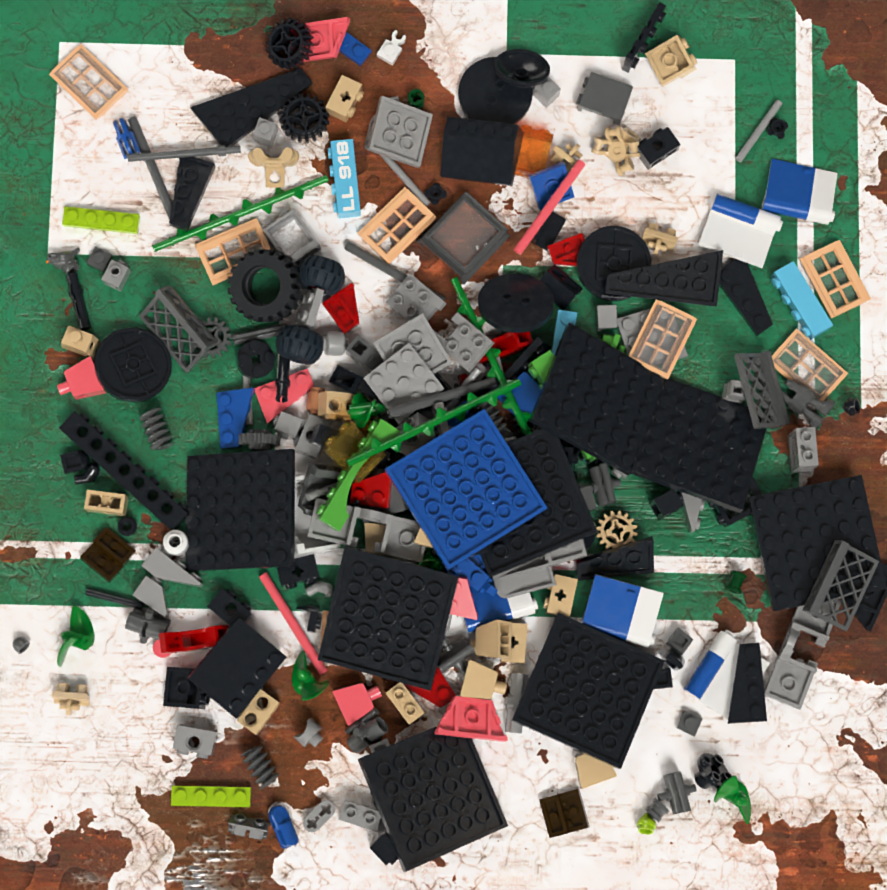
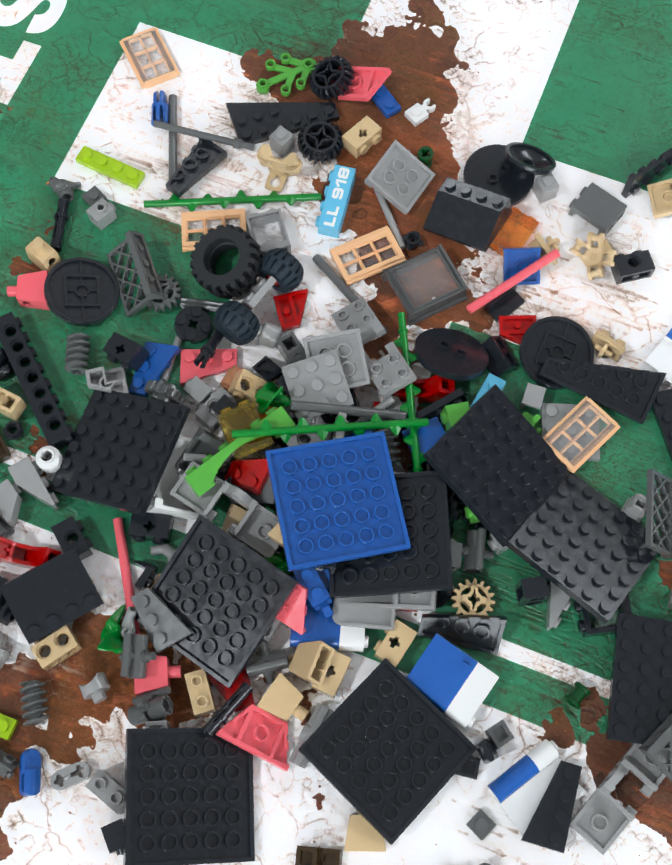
camera: 25 degrees right, 10 degrees down
none -> light grey slope [85,366,129,394]
none -> black brick [102,332,150,372]
none -> dark grey pin [119,633,156,679]
none -> light grey arm [121,607,137,637]
none -> wing [131,588,194,653]
none -> black pin [201,682,253,738]
none -> bright green plant [256,53,317,97]

